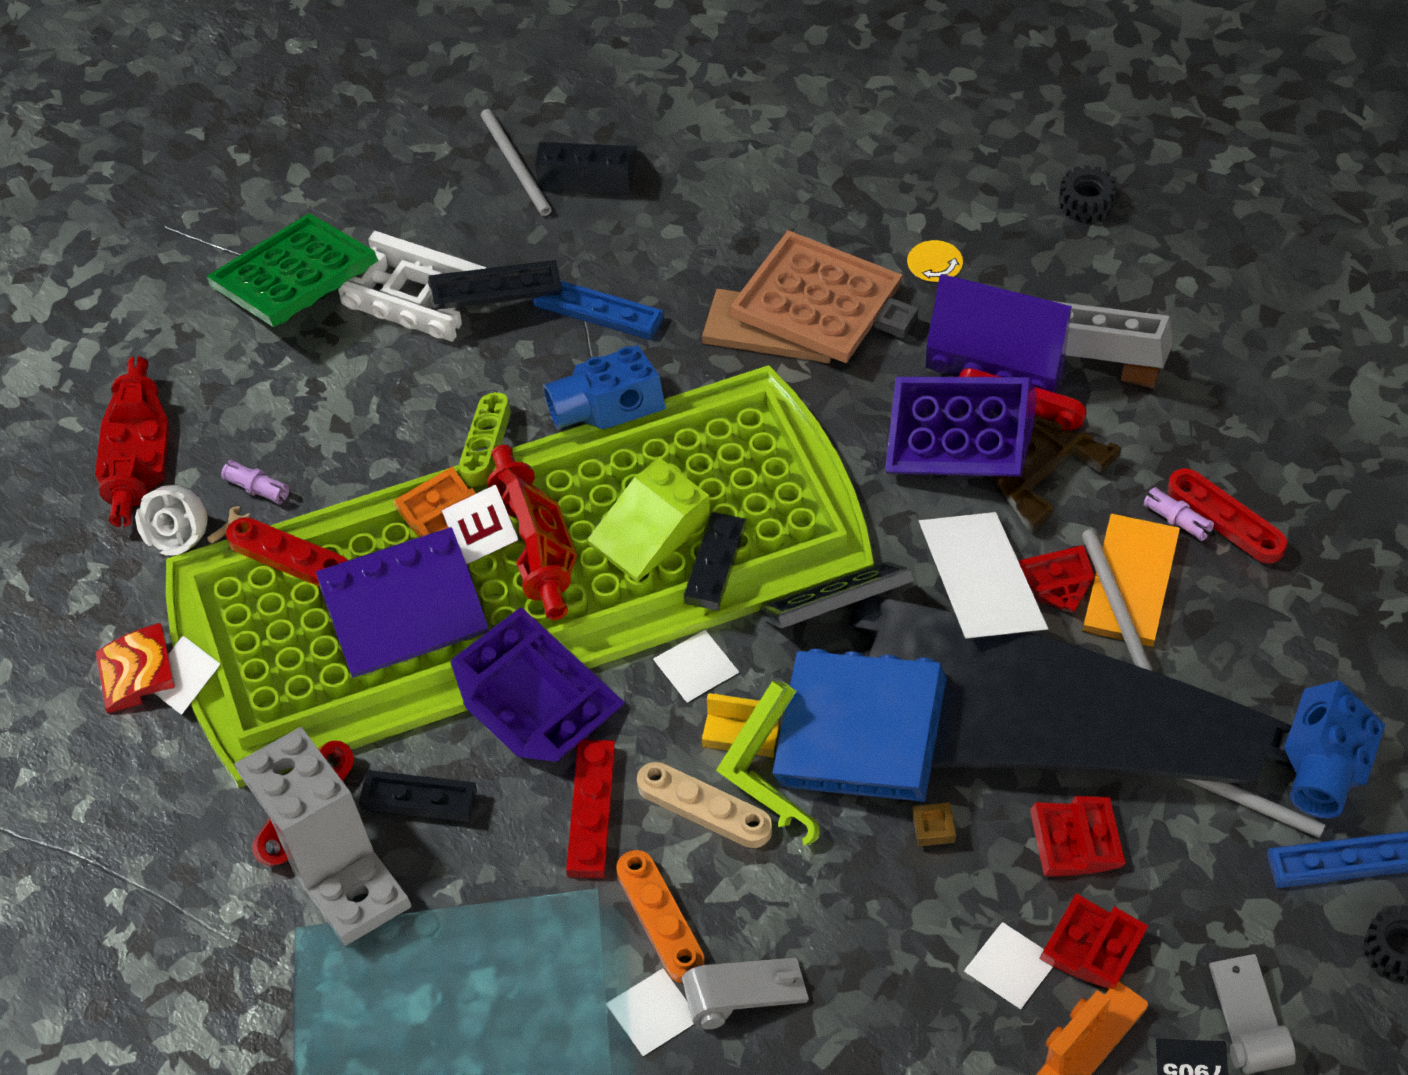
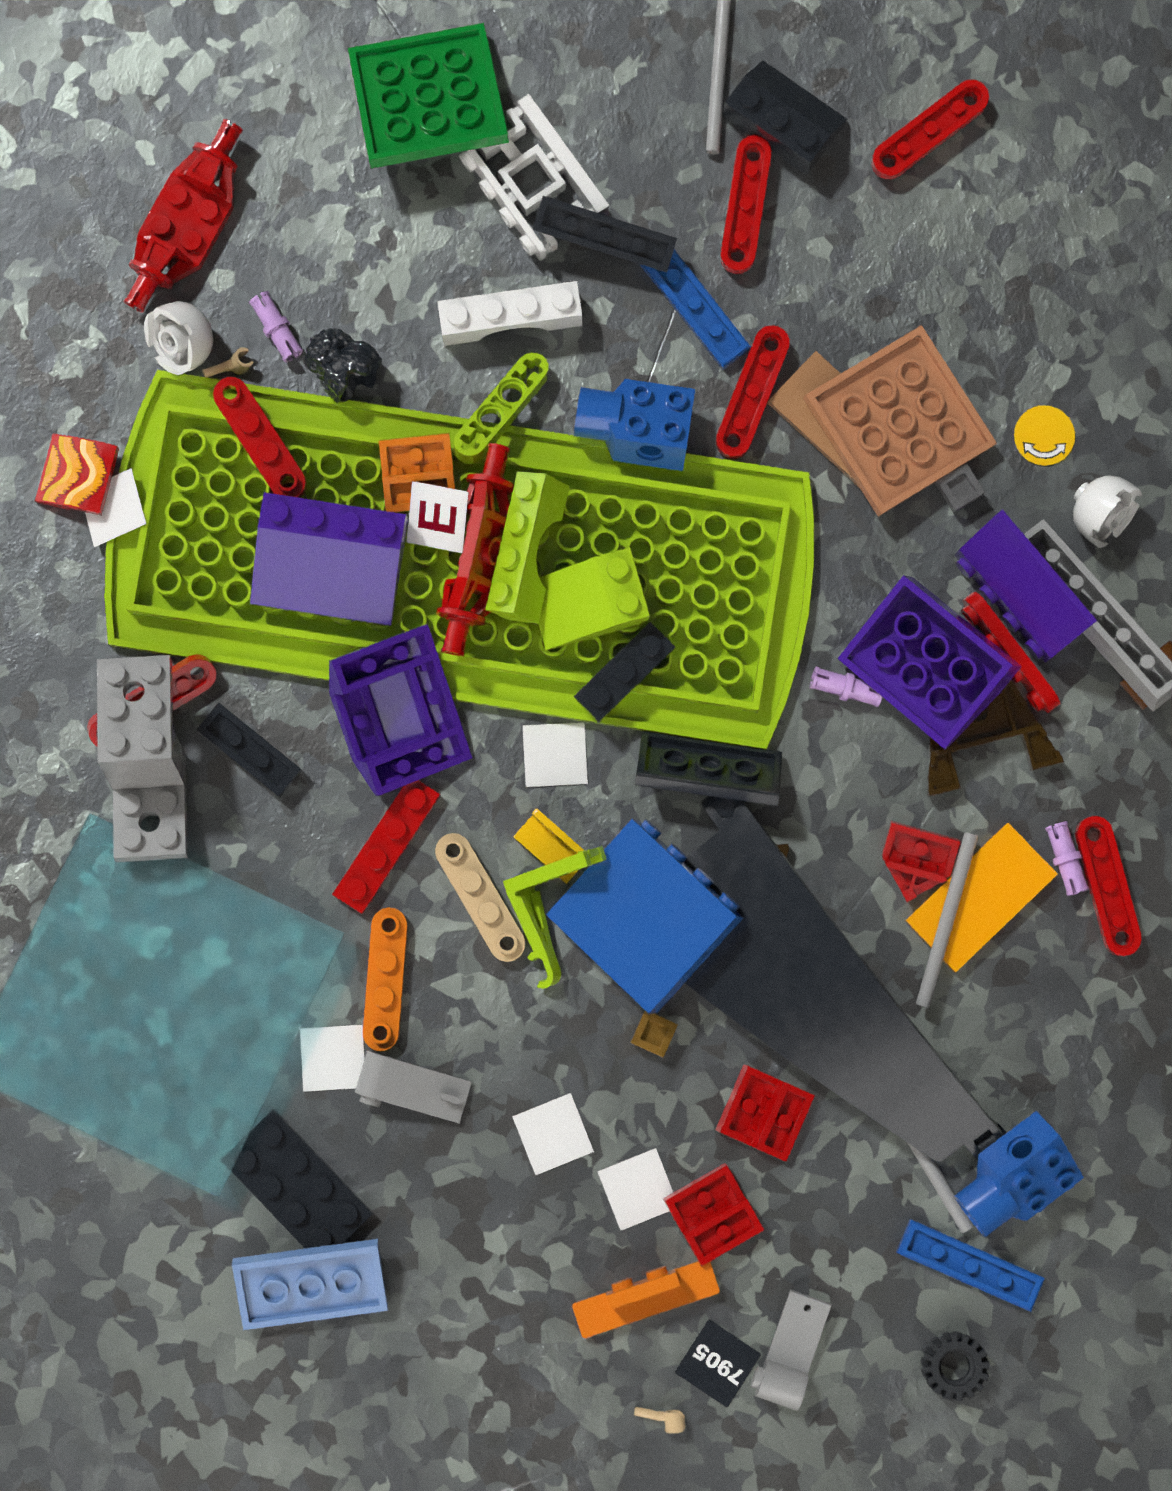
camera: 25 degrees right, 30 degrees up
white sticker [918,512,1048,639] -> none
none -> black hair [305,328,382,403]
none -> white arch [437,281,582,346]
none -> lime arch [485,471,570,624]
none -> white sticker [512,1093,594,1175]
none -> red plate [716,325,790,459]
none -> red plate [720,135,771,274]
none -> lavender pin [809,667,882,707]
none -> red plate [871,79,989,180]
none -> white cylinder [1073,475,1142,548]

